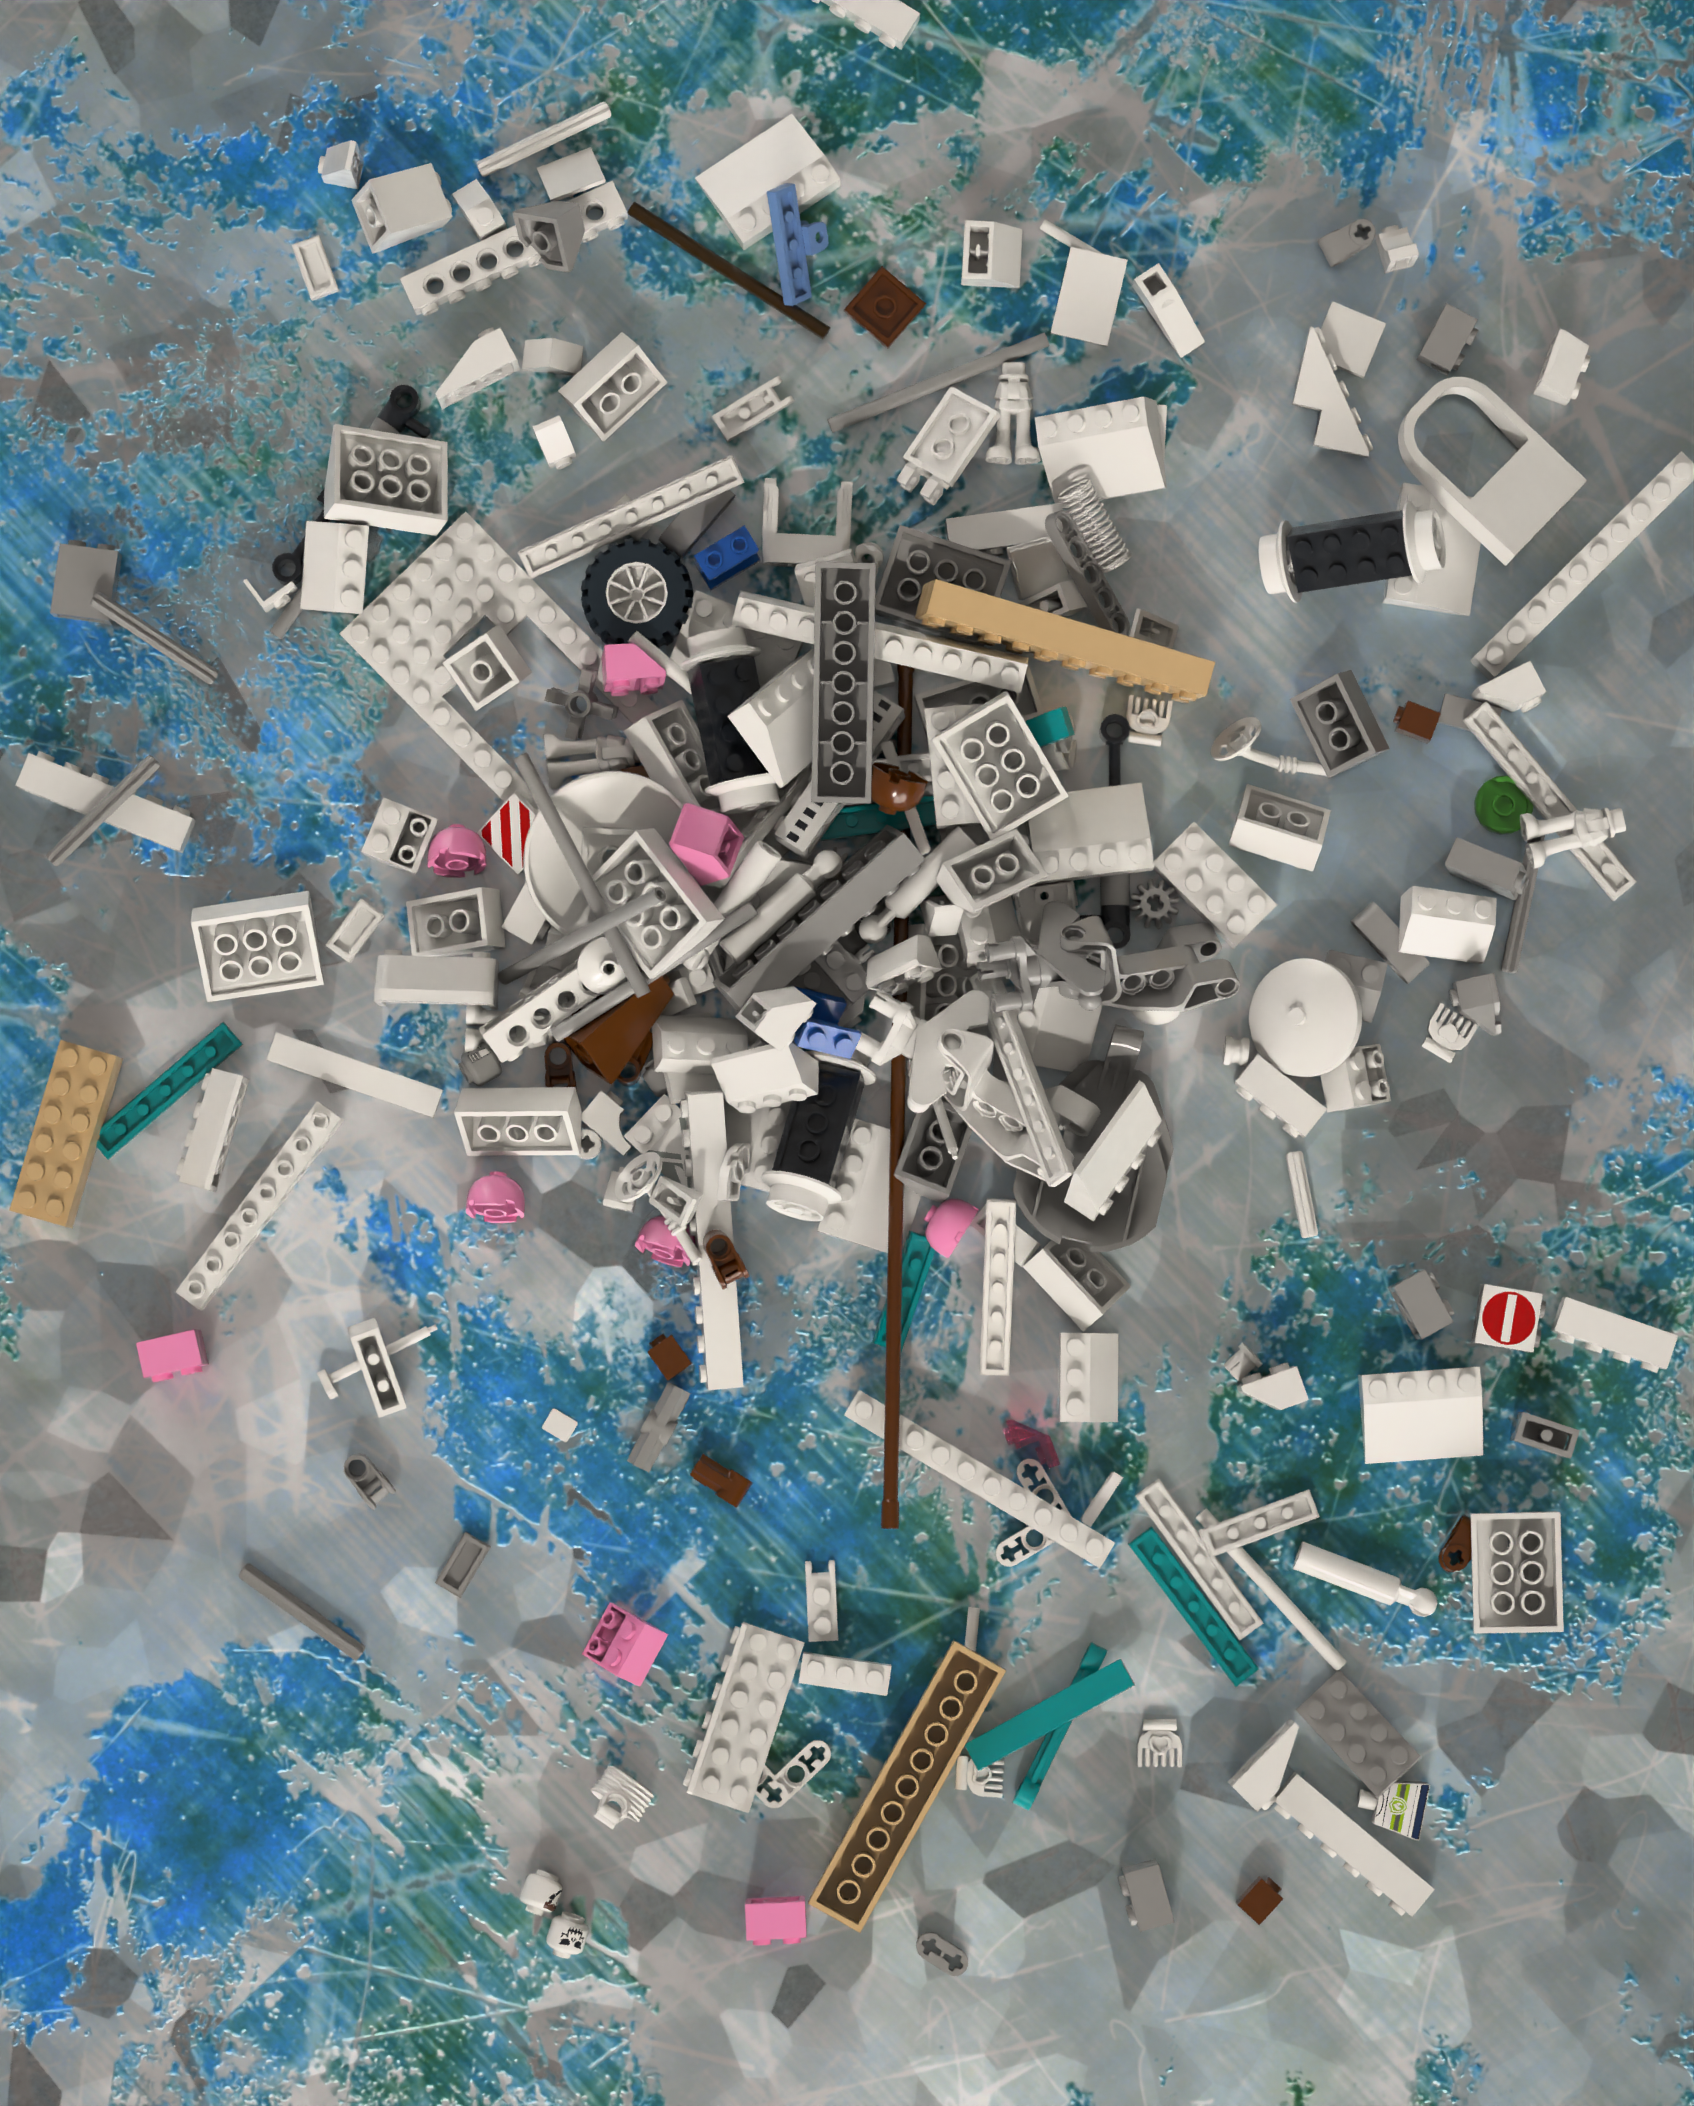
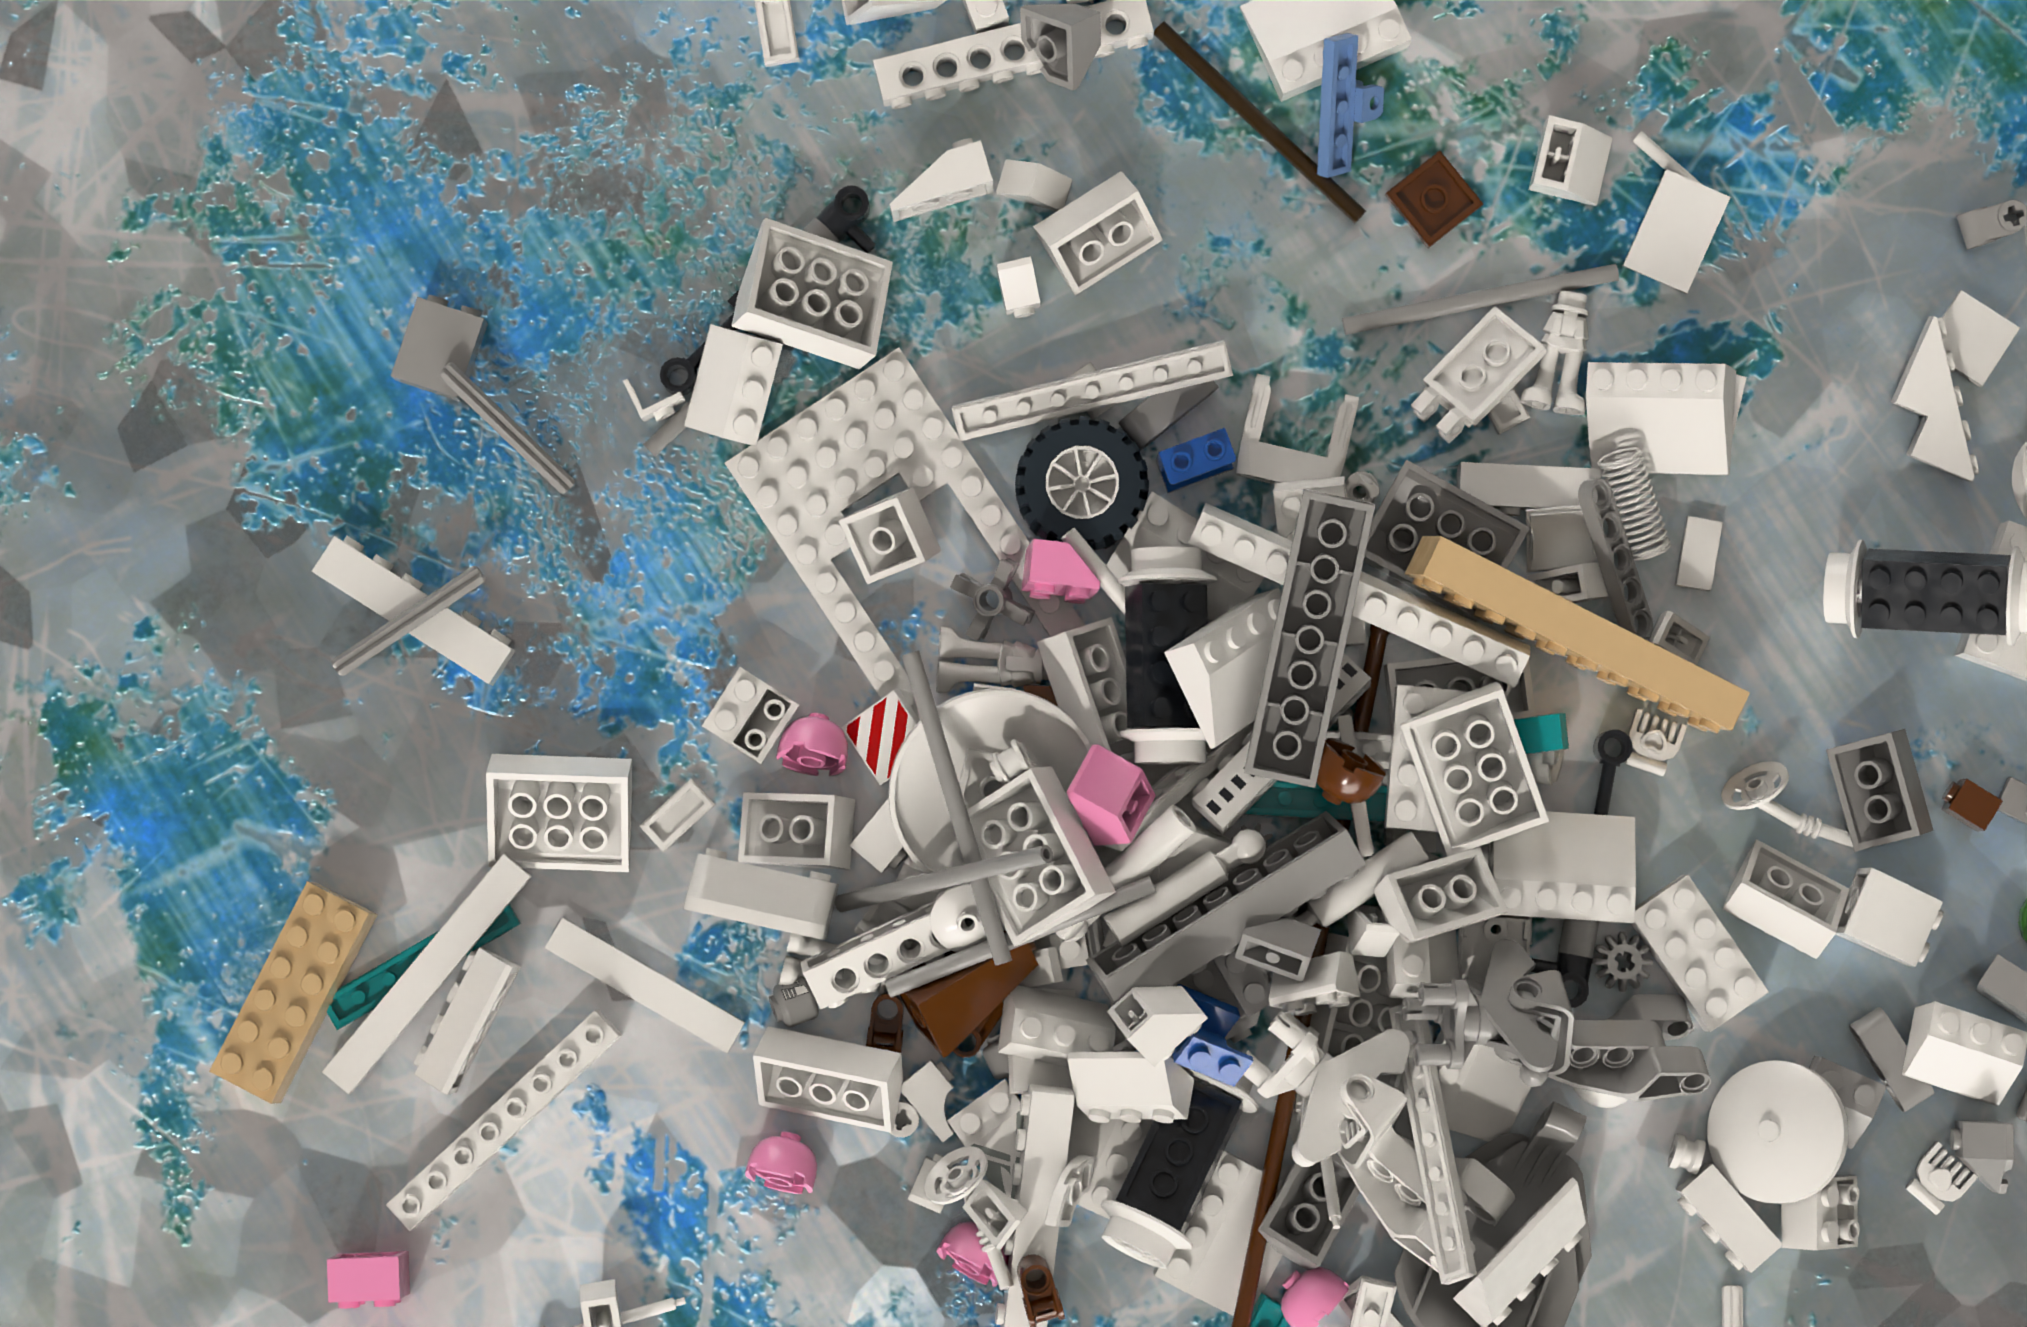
camera: 15 degrees right, 0 degrees up
white hinge [712,376,795,443] -> none
white slope [1132,263,1205,358] -> none
none -> white tile [322,854,532,1095]
none -> white brick [990,739,1035,783]
none -> light grey slope [1235,918,1321,982]
none -> white tile [1487,387,1530,435]
none -> white tile [1675,516,1723,591]
none -> white slope [1835,867,1944,967]

